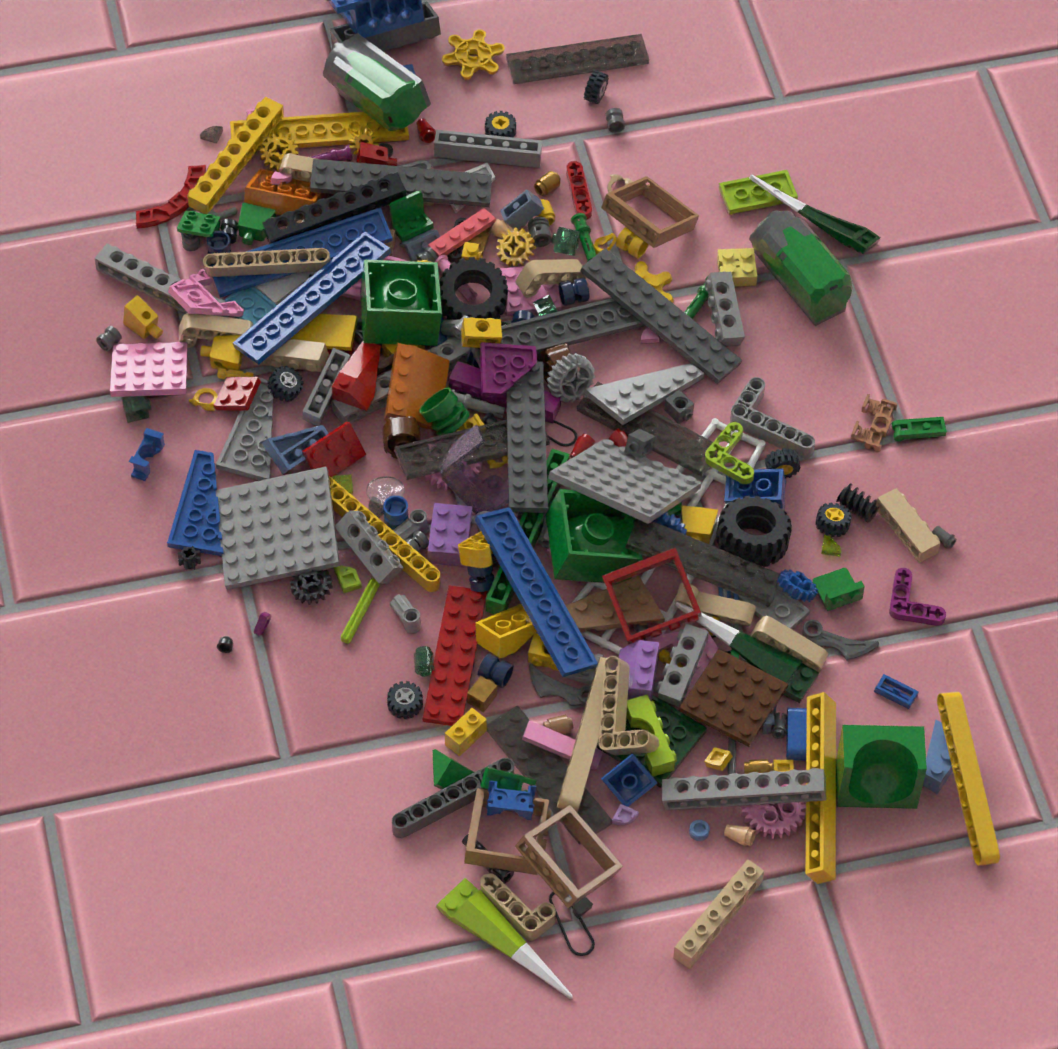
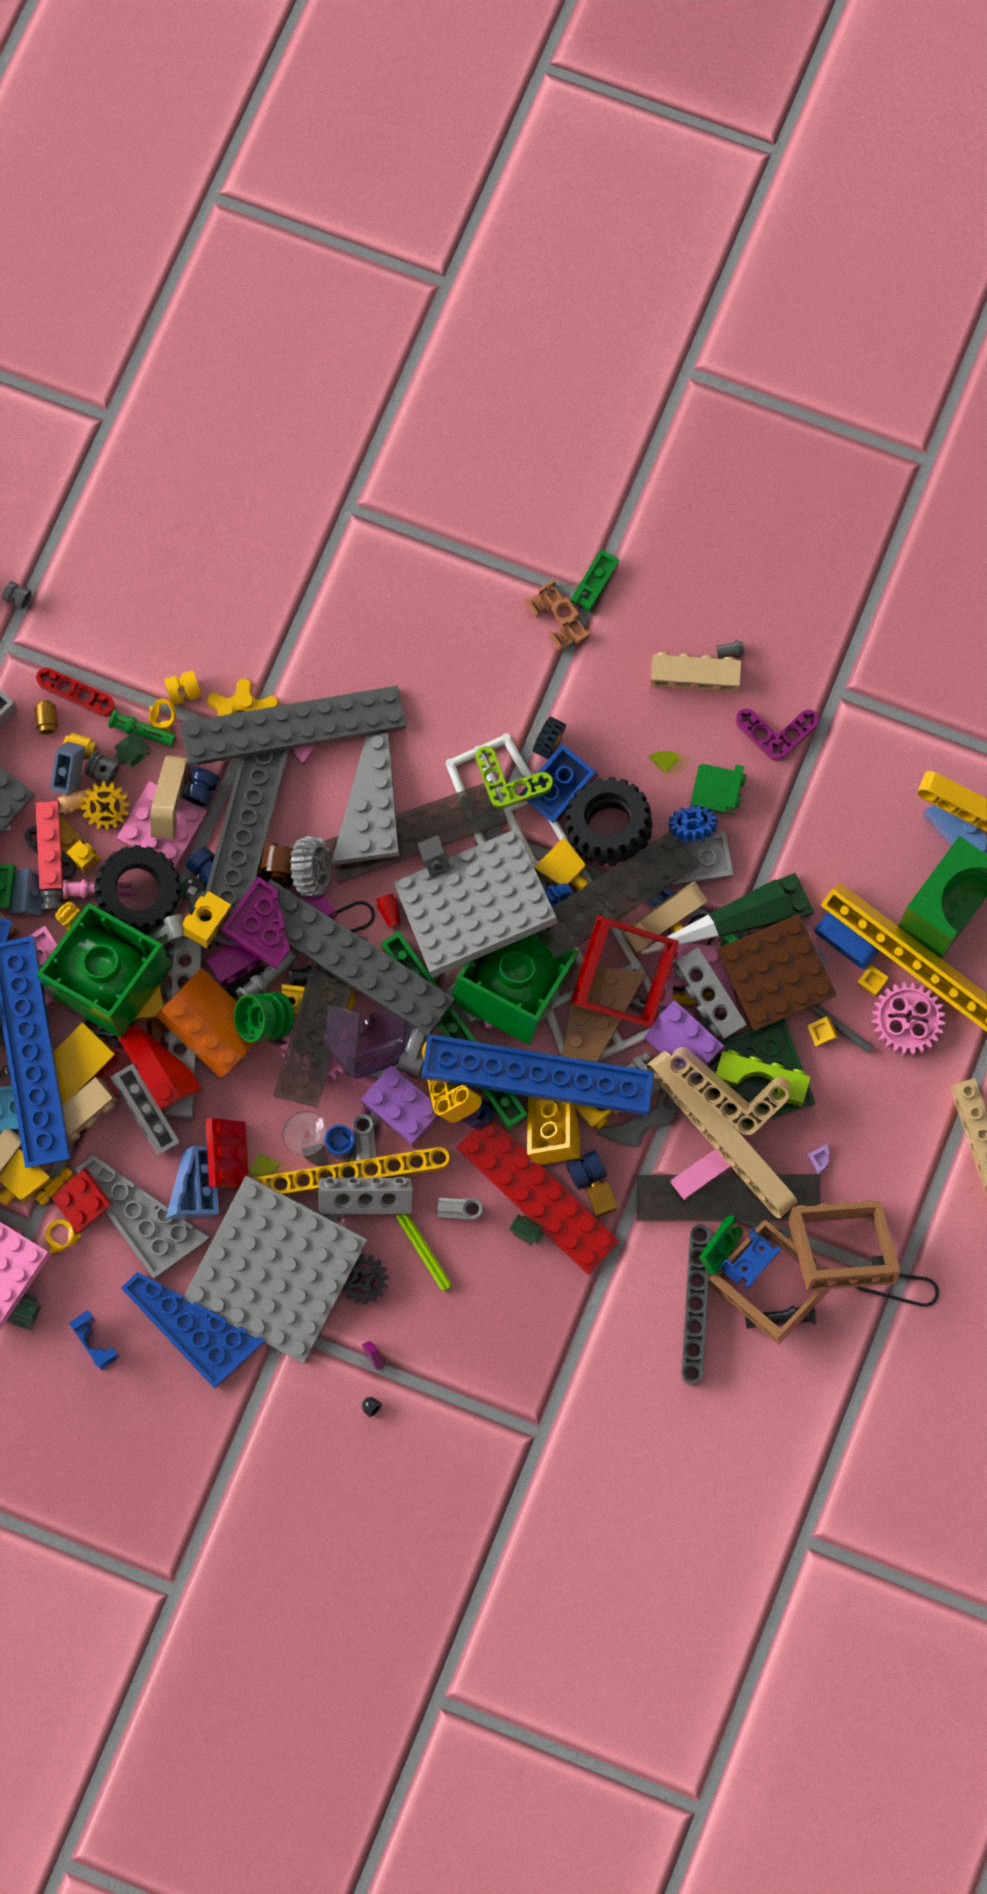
camera: 50 degrees left, 20 degrees up
black gear [177,546,201,571] -> none
black wheel [267,366,304,402] -> none
lime tile [333,565,362,593] -> none
reddish brown brick [382,416,421,459] -> none
black wheel [387,681,423,719] -> none
dark grey wheel [405,530,429,553] -> none
green slope [432,749,475,790] -> none
lime plate [436,878,573,999] -> none
yellow brick [445,708,487,757] -> none
tan beam [480,873,556,941] -> none
clear green brick [533,295,558,316] -> none
medium nougat brick [543,714,574,735] -> none
medium nougat window [601,176,699,248] -> none
blue slope [601,753,657,807] -> none
tan piece [607,174,633,193] -> none
red cone [609,429,628,447] -> none
light grey brick [662,768,826,810] -> none
dark grey brick [664,390,694,424] -> none
green pin [684,275,709,319] -> none
medium blue tile [689,820,710,841] -> none
light grey brick [705,271,745,346] -> none
light yellow piece [717,248,757,287] -> none
lime plate [719,170,798,215] -> none
light nougat cone [724,824,756,847] -> none
light grey beam [730,377,815,459] -> none
pearl gold brick [744,759,773,774] -> none
dark green plate [749,175,881,254] -> none
green piece [749,210,853,326] -> none
tan beam [750,616,828,672] -> none
dark grey pin [771,712,787,739] -> none
dark grey piece [802,620,879,660] -> none
black wheel [815,502,852,537] -> none
black piece [836,483,879,523] -> none
blue tile [874,674,919,709] -> none

